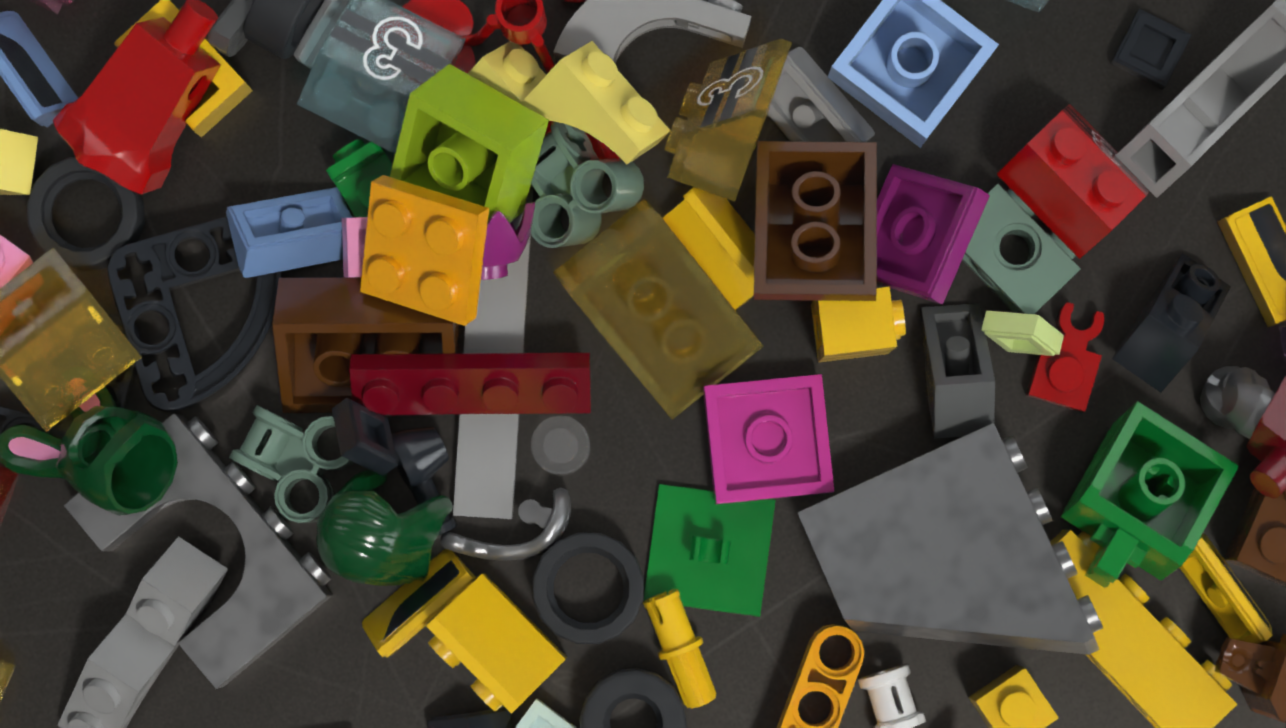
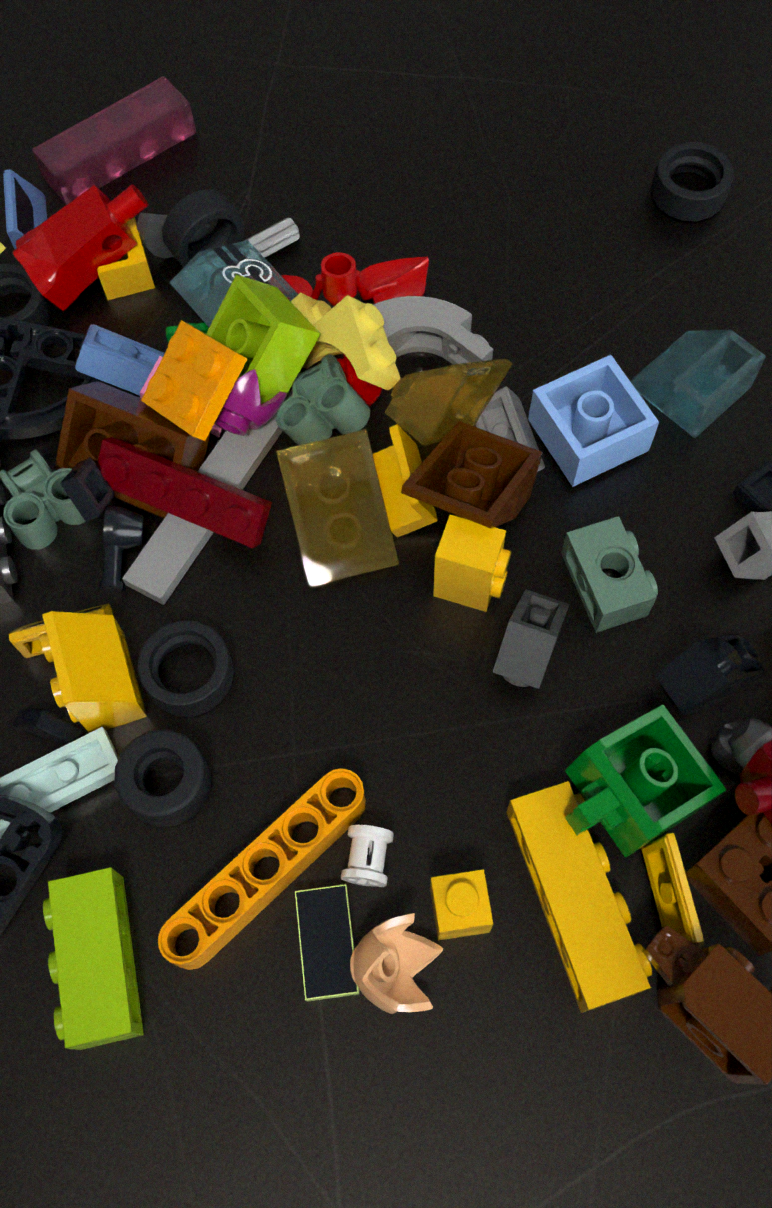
camera: 25 degrees right, 20 degrees down
dark green hair [316,470,453,586] -> none
flat silver piece [440,488,571,561] -> none
clear tile [531,416,591,476] -> none
green piece [643,484,776,617] -> none
yellow axle [643,589,717,709] -> none
dark pink plate [703,374,834,505] -> none
flat silver slope [798,423,1103,655] -> none
magenta tile [877,164,990,305] -> none
yellowish green tile [981,310,1064,356] -> none
red slope [997,104,1149,259] -> none
red plate [1026,302,1104,413] -> none

